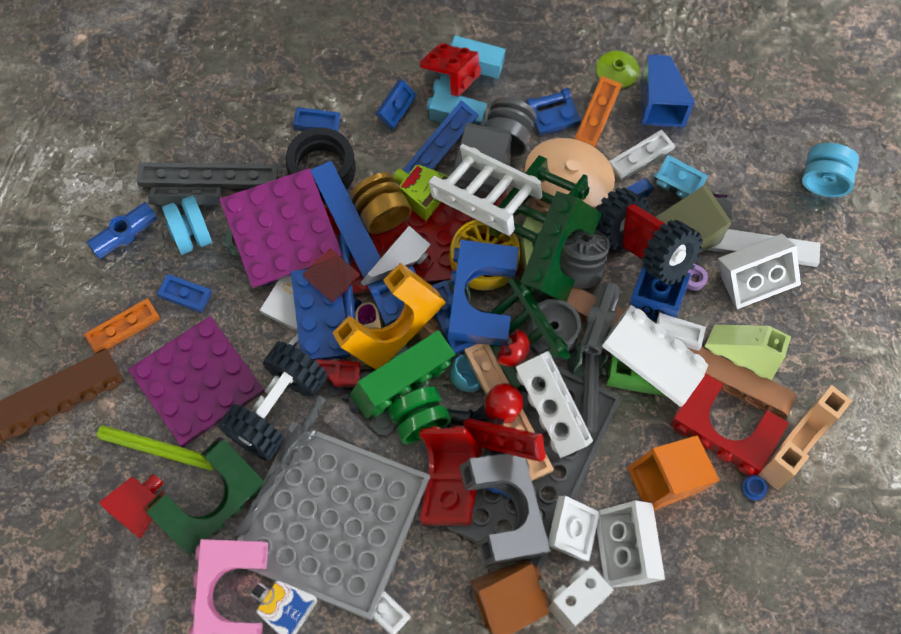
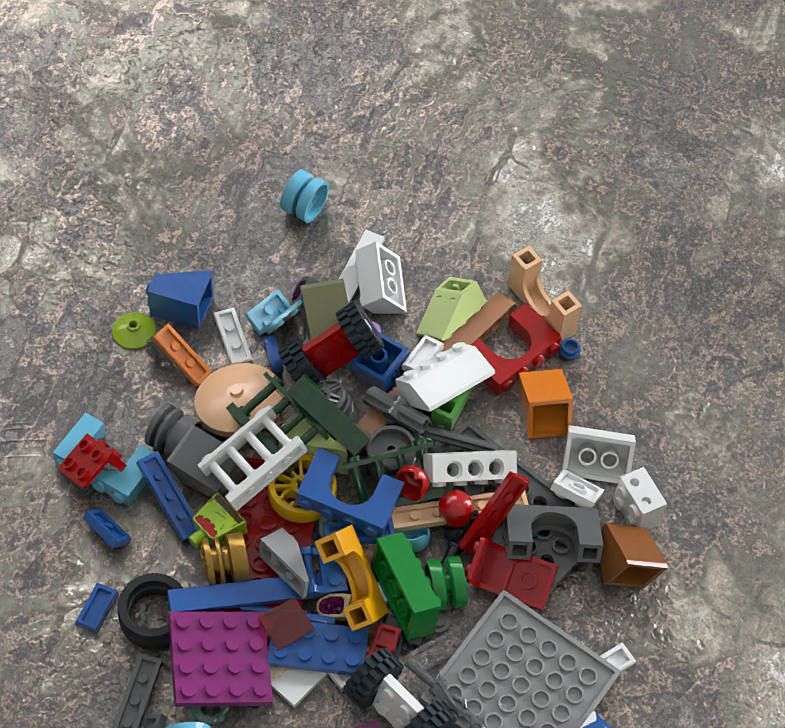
camera: 75 degrees left, 10 degrees down
blue plate [525,88,581,137] -> none

